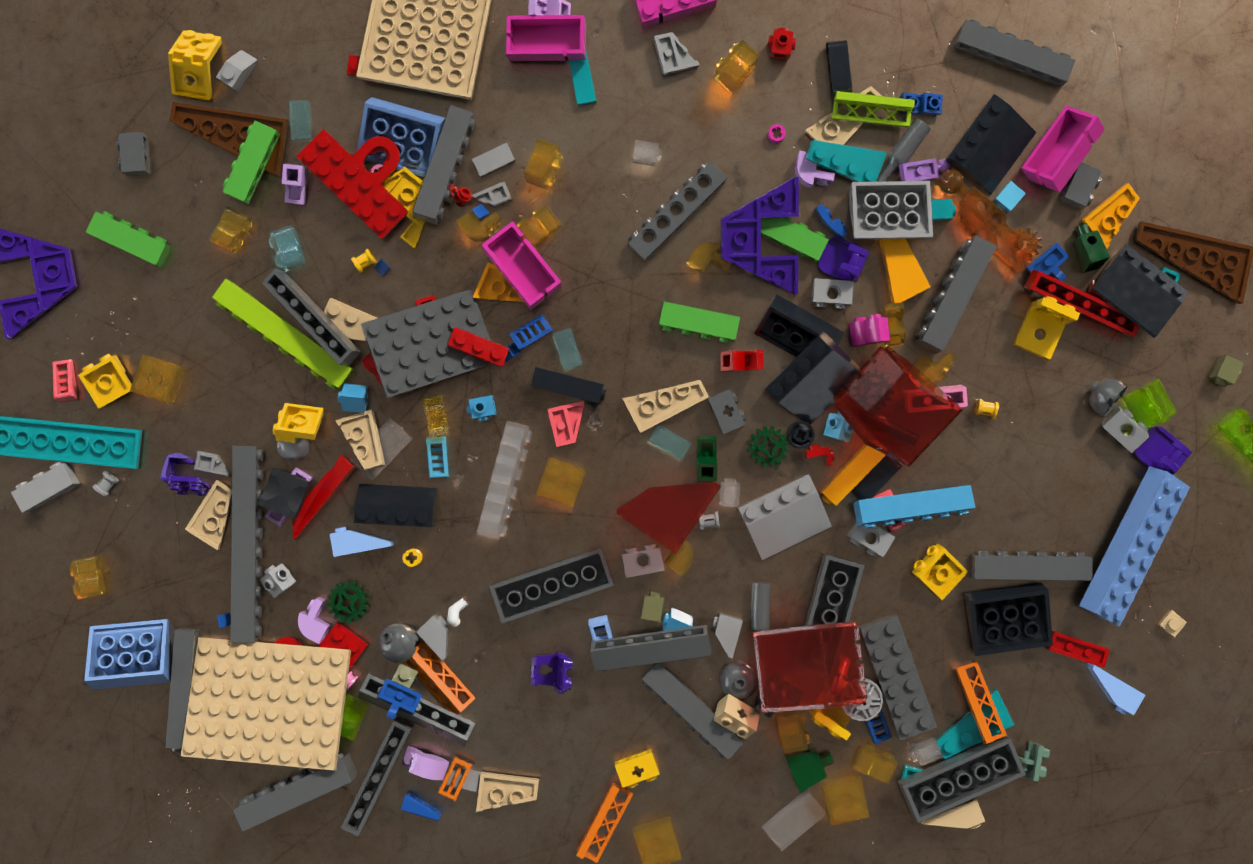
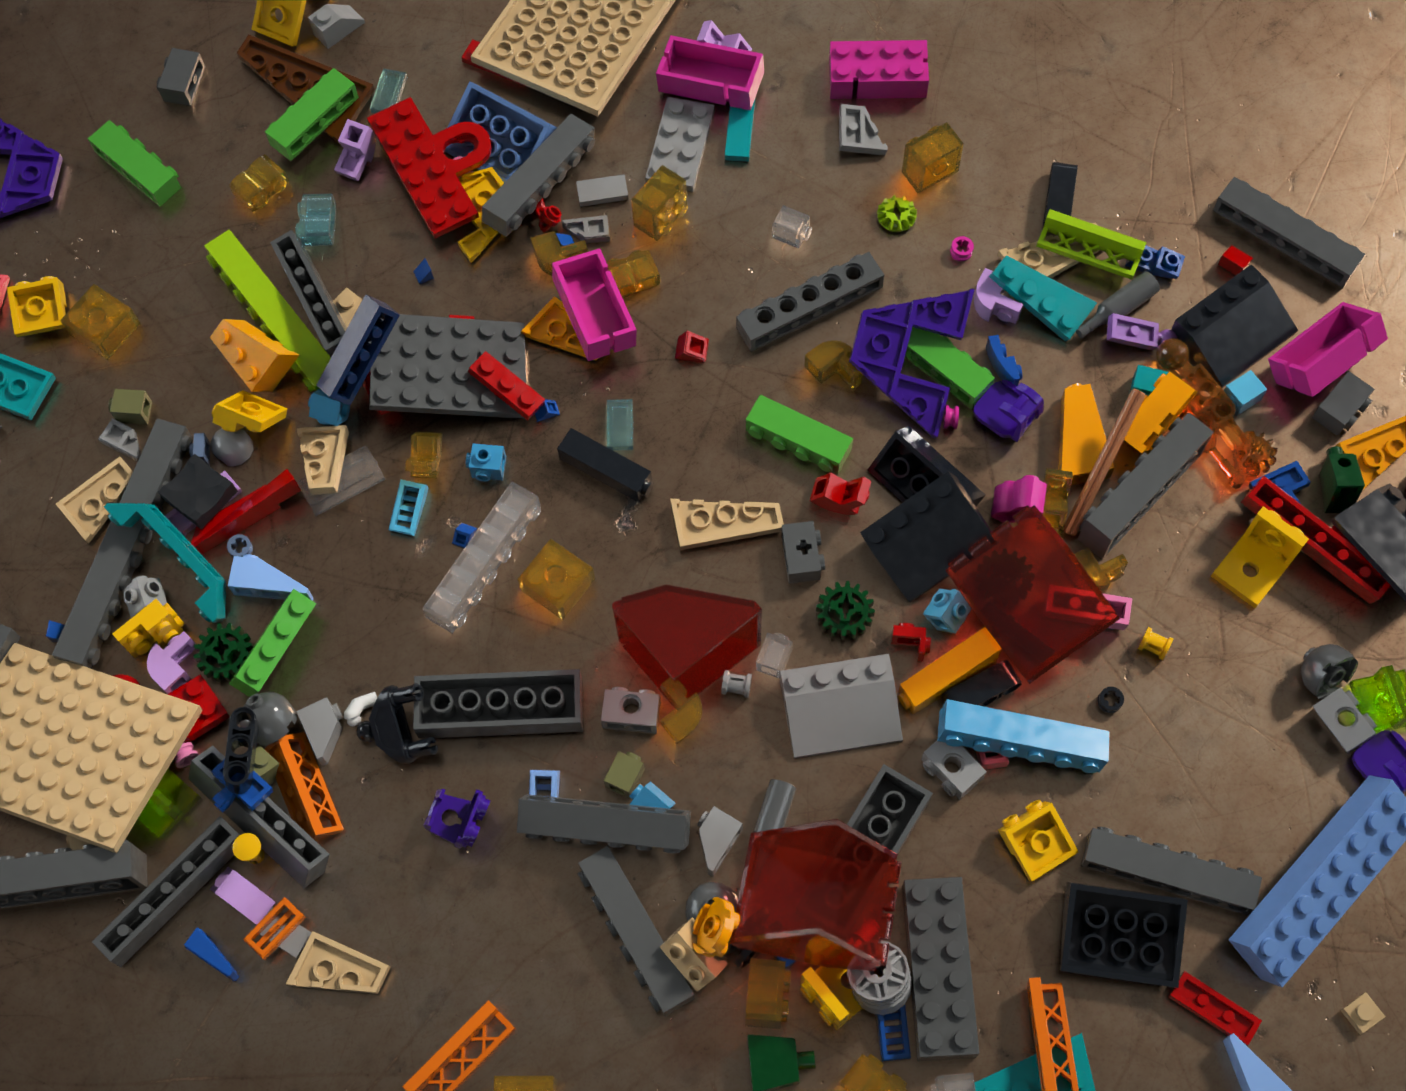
camera: 20 degrees right, 20 degrees down
dark purple piece [161,453,211,496] -> none
yellow bush [351,249,377,273] -> none
black slope [353,484,437,527] -> none
yellow bush [402,548,423,567] -> none
blue slope [509,314,552,351] -> none
coral wing [547,401,585,447] -> none
yellow brick [615,749,660,789] -> none
clear light blue tile [649,424,692,460] -> none
dark green brick [696,436,717,482] -> none
red brick [768,28,796,60] -> none
black wheel [786,421,815,449] -> none
light grey brick [811,278,854,309] -> none
light grey slope [849,181,933,239] -> none
none -> teal slope [104,503,226,622]
none -> olive brick [108,389,152,425]
none -> yellow plate [112,599,185,658]
none -> sand blue plate [189,433,211,466]
none -> light orange wedge [210,319,299,392]
none -> black beam [223,707,259,794]
none -> sand blue bush [227,534,253,557]
none -> bright green brick [229,589,316,697]
none -> yellow pin [232,833,265,864]
none -> dark blue brick [316,294,400,405]
none -> black connector [356,683,438,764]
none -> blue piece [452,523,477,549]
none -> light grey plate [645,97,715,192]
none -> red slope [675,331,709,363]
none -> light orange plate [692,897,740,958]
none -> lime gear [877,194,917,232]
none -> dark pink bush [944,405,959,429]
none -> nougat axle [1063,389,1145,536]
none -> black bush [1097,687,1124,713]
none -> light orange wedge [1124,371,1198,454]
none -> red slope [1218,245,1253,275]

